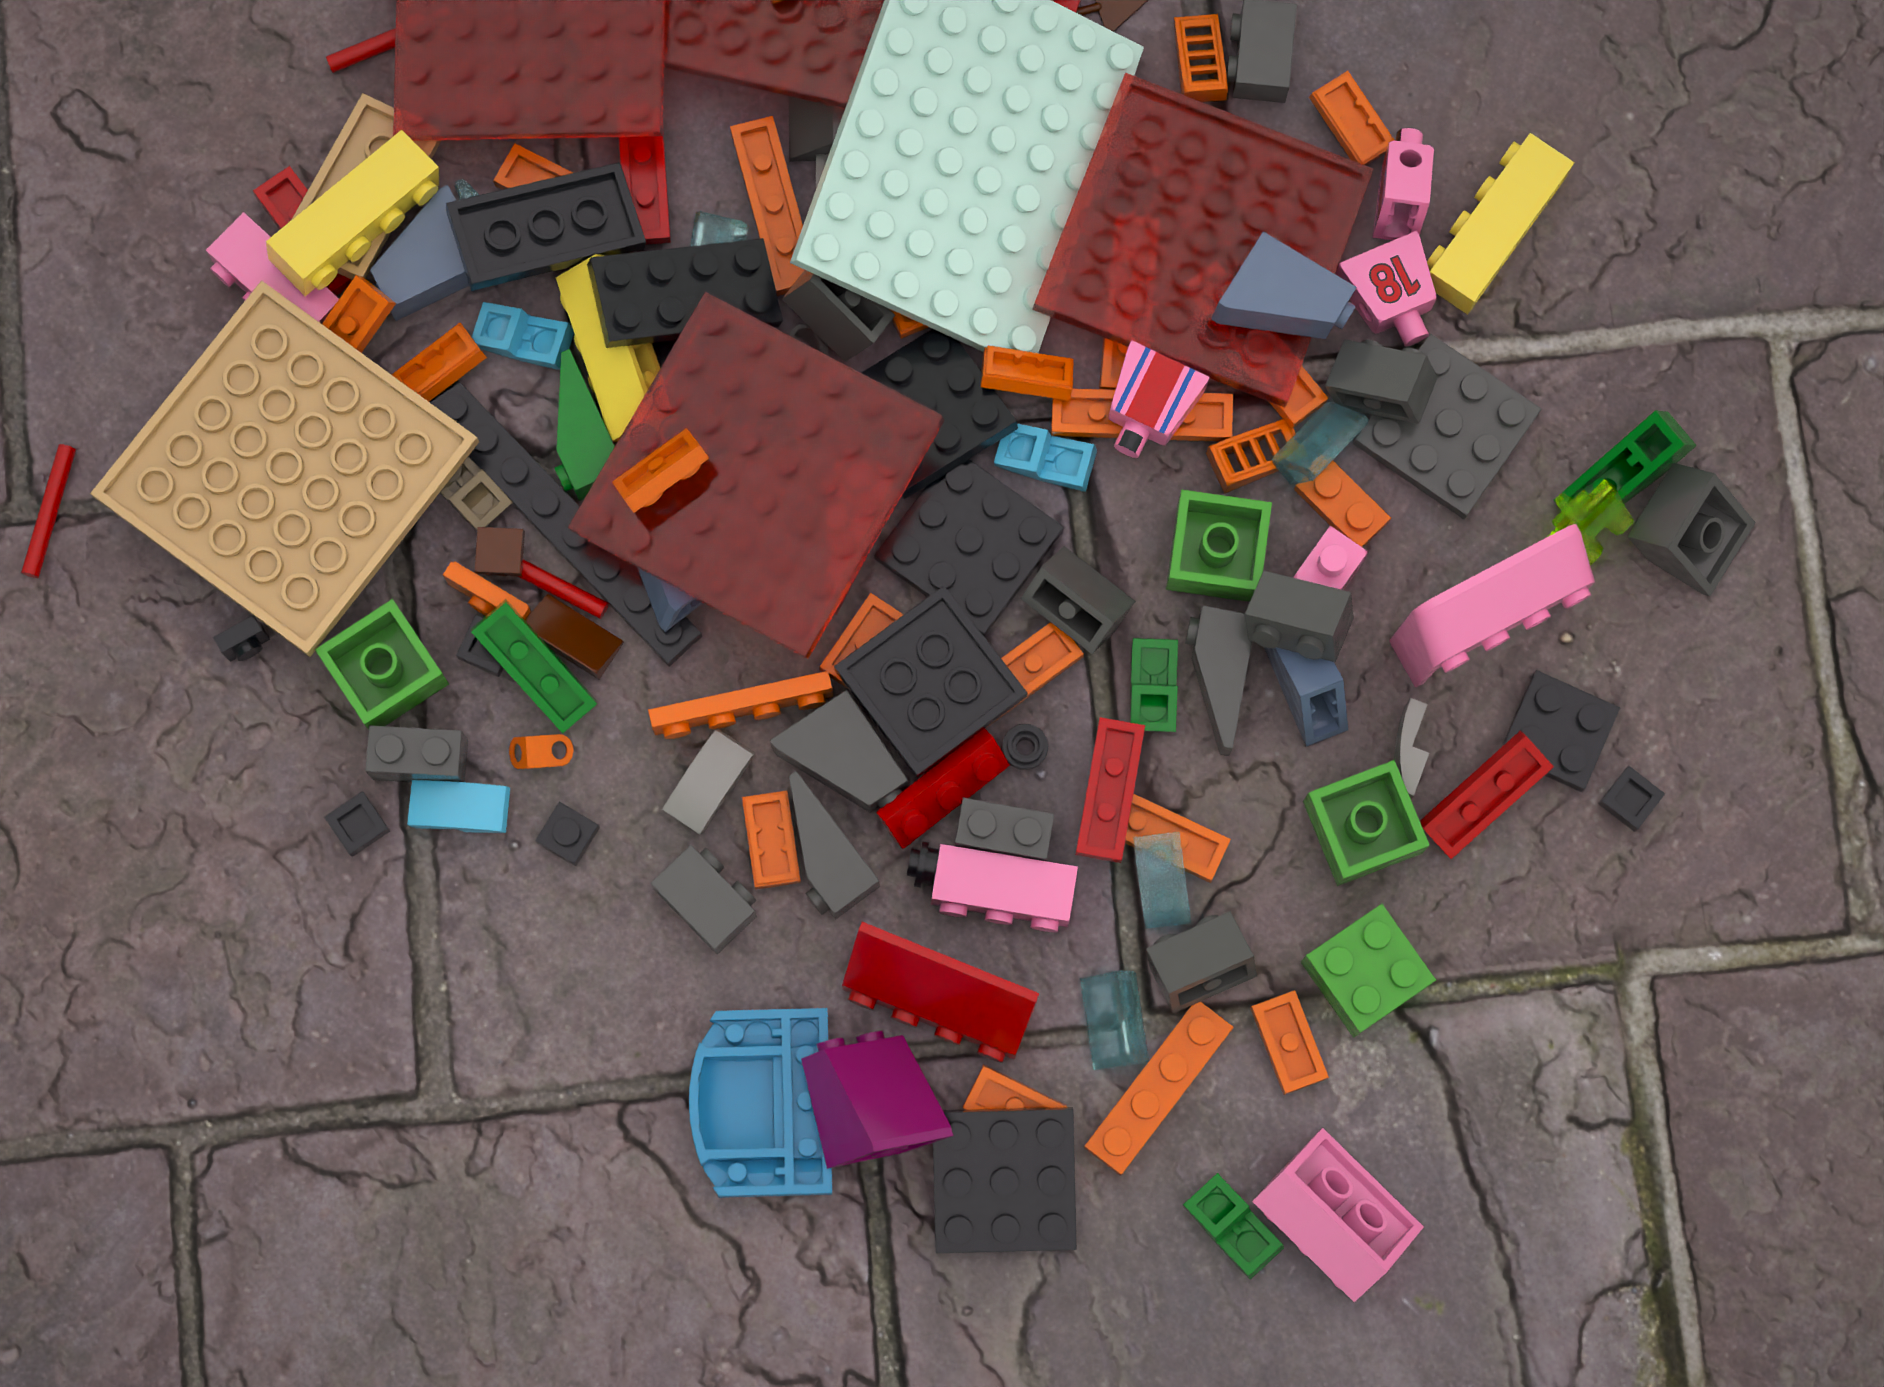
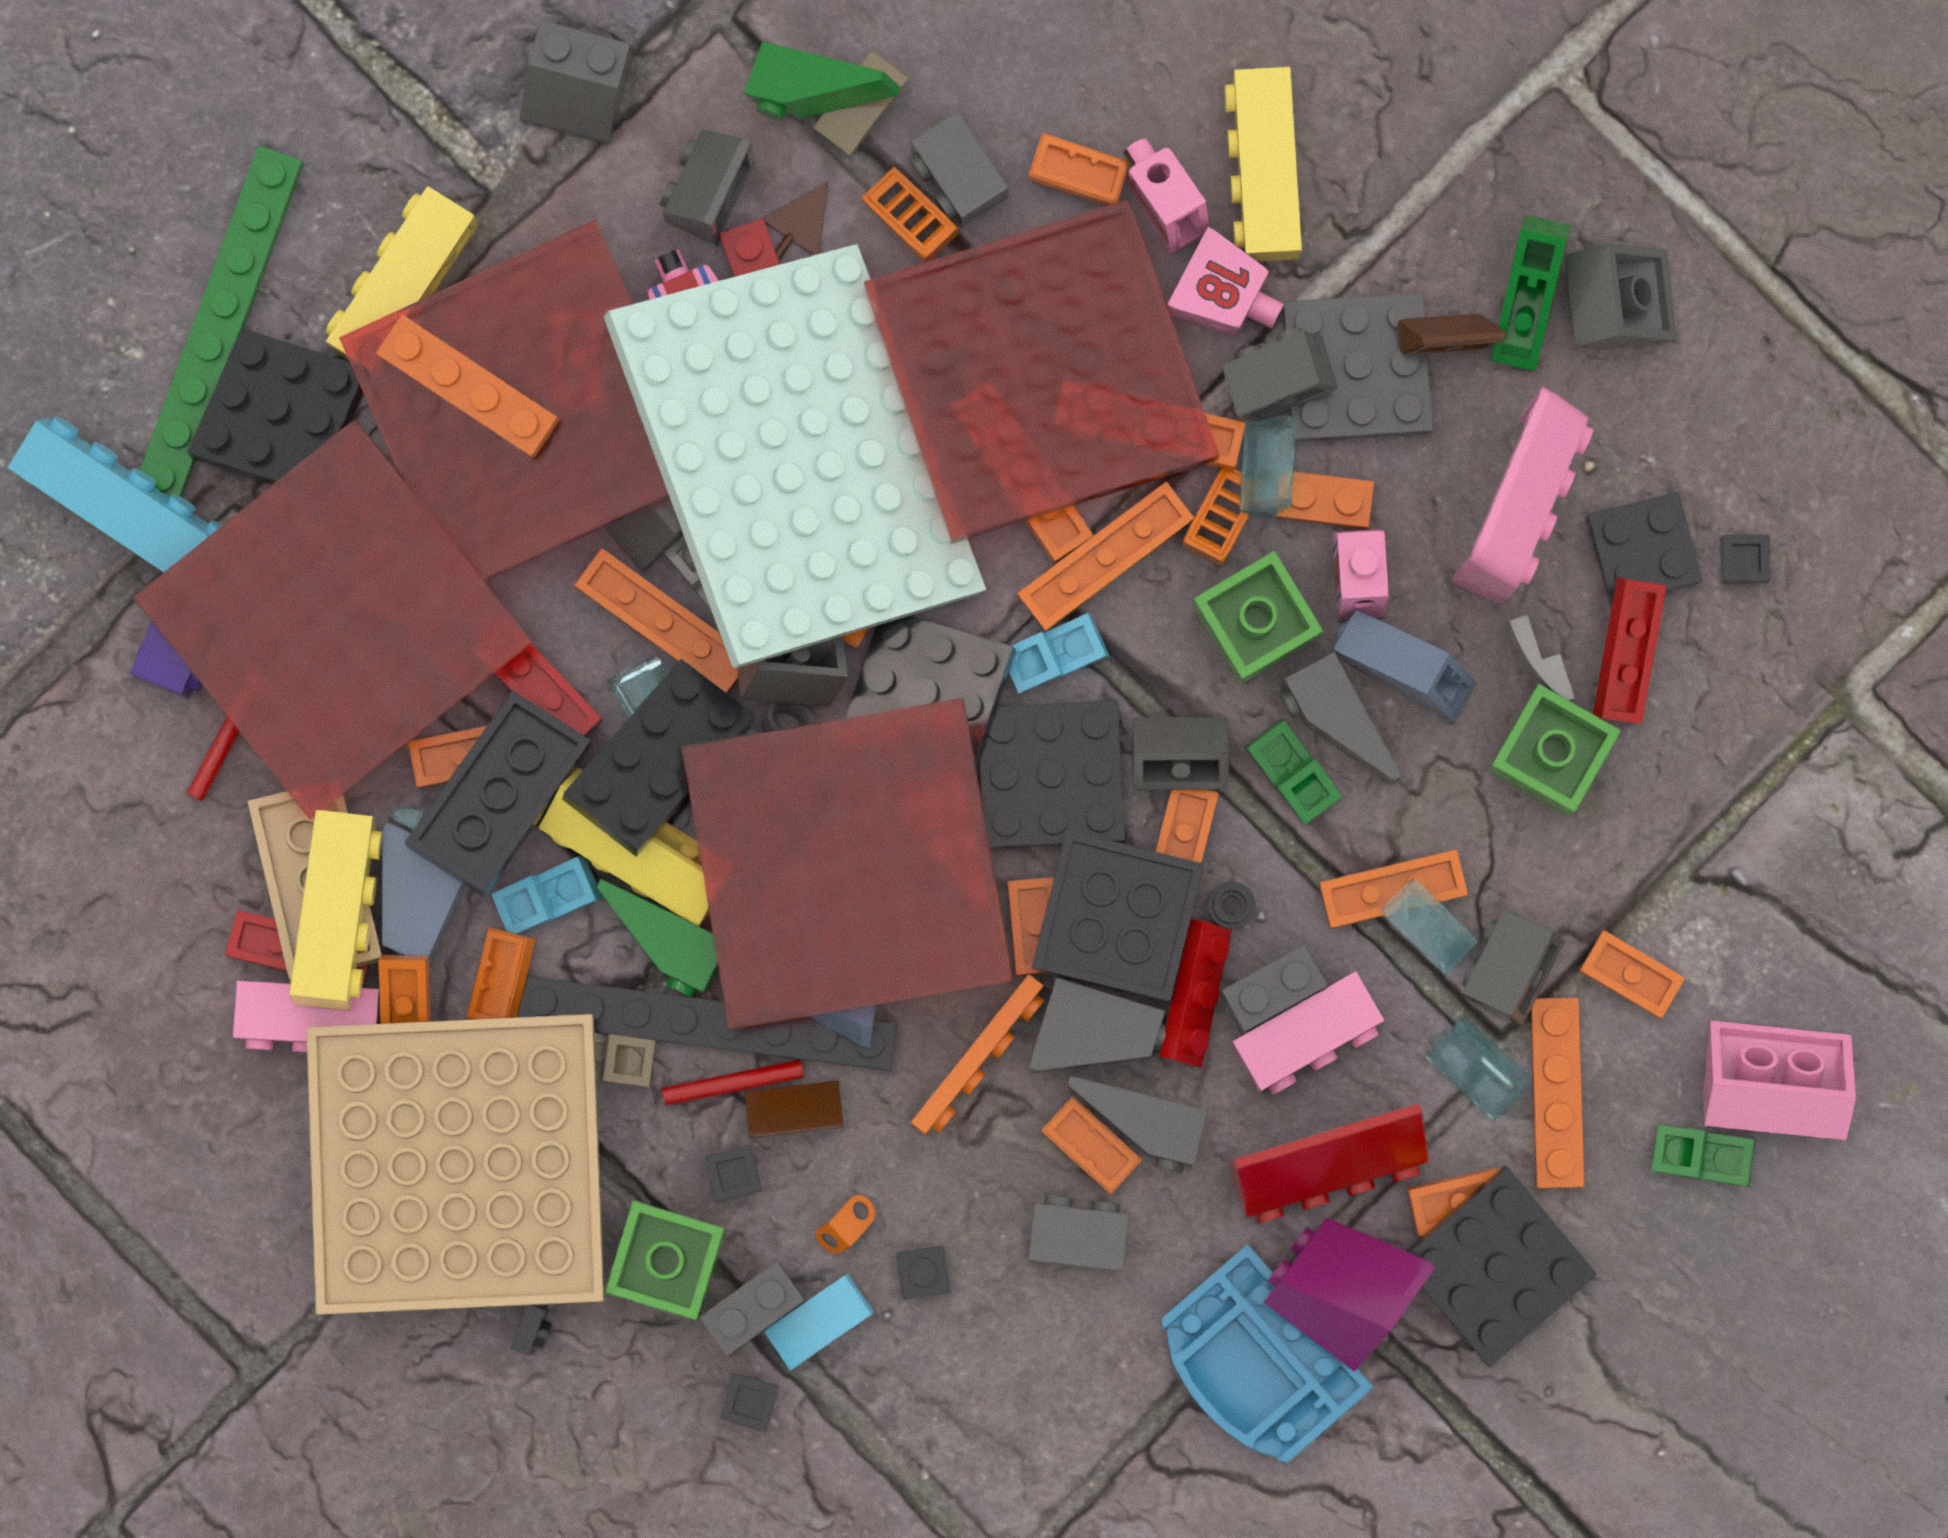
camera: 35 degrees left, 5 degrees up
red bar [21,444,76,578] -> none
orange plate [443,561,531,620] -> none
green plate [471,599,597,734] -> none
reddish brown tile [474,527,525,577] -> none
orange plate [612,428,709,513] -> none
light grey slope [662,728,755,834] -> none
black plate [907,841,940,888] -> none
orange plate [980,346,1074,401] -> none
red plate [1075,717,1145,863] -> none
torso [1108,340,1210,458] -> none
sand blue slope [1211,232,1357,339] -> none
dark grey brick [1245,571,1354,662] -> none
bright green brick [1301,904,1436,1038] -> none
clear neon green hips [1548,479,1634,566] -> none
none -> reddish brown slope [1398,314,1506,355]

